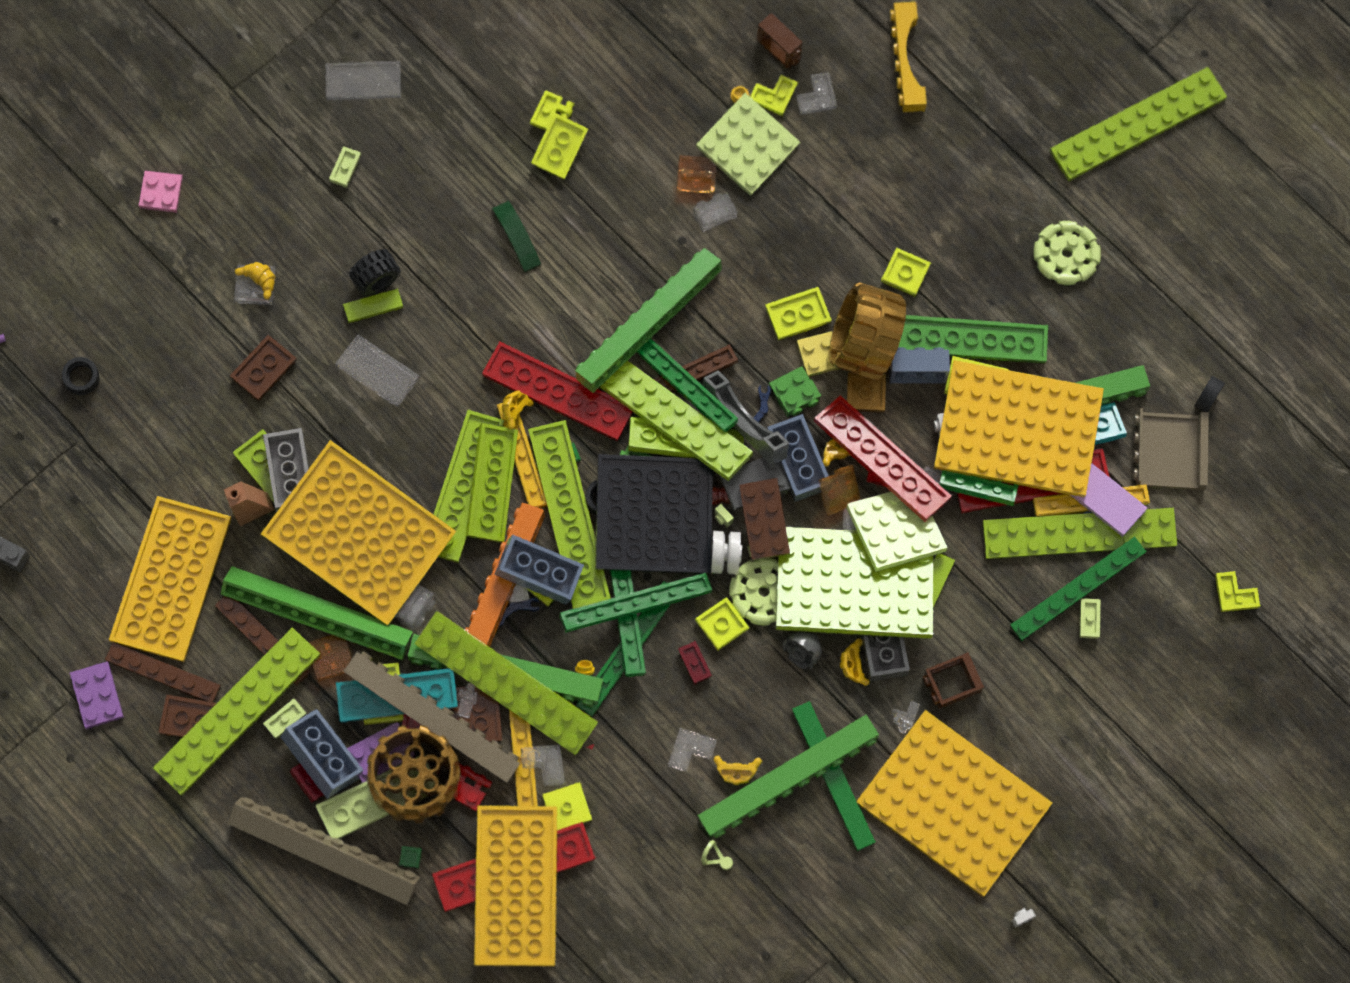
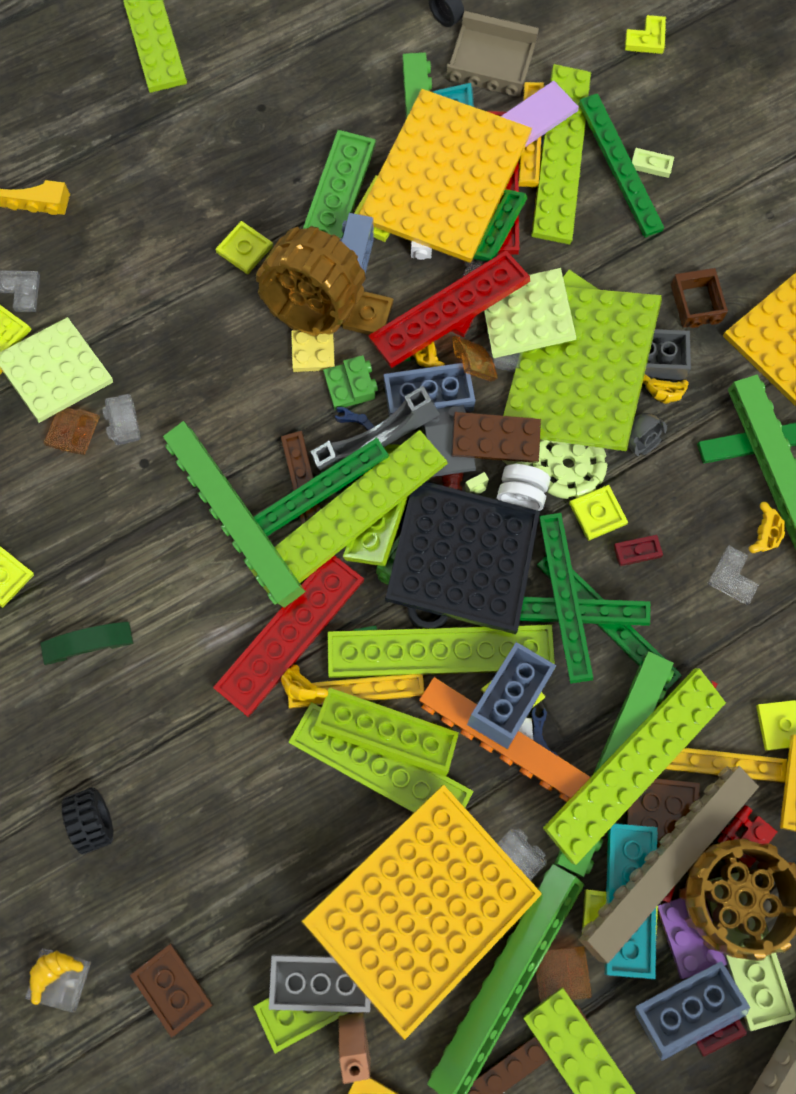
camera: 75 degrees left, 0 degrees up
yellowish green plate [263,699,307,740] -> none
clear tile [335,335,420,407] -> none
lime tile [343,289,403,323] -> none
clear piece [457,683,477,718] -> none
clear plate [520,745,565,786] -> none
yellow plate [575,660,595,676] -> none
neon yellow plate [765,287,832,341] -> none
clear piece [891,701,920,733] -> none
yellowish green plate [1033,221,1101,285] -> none

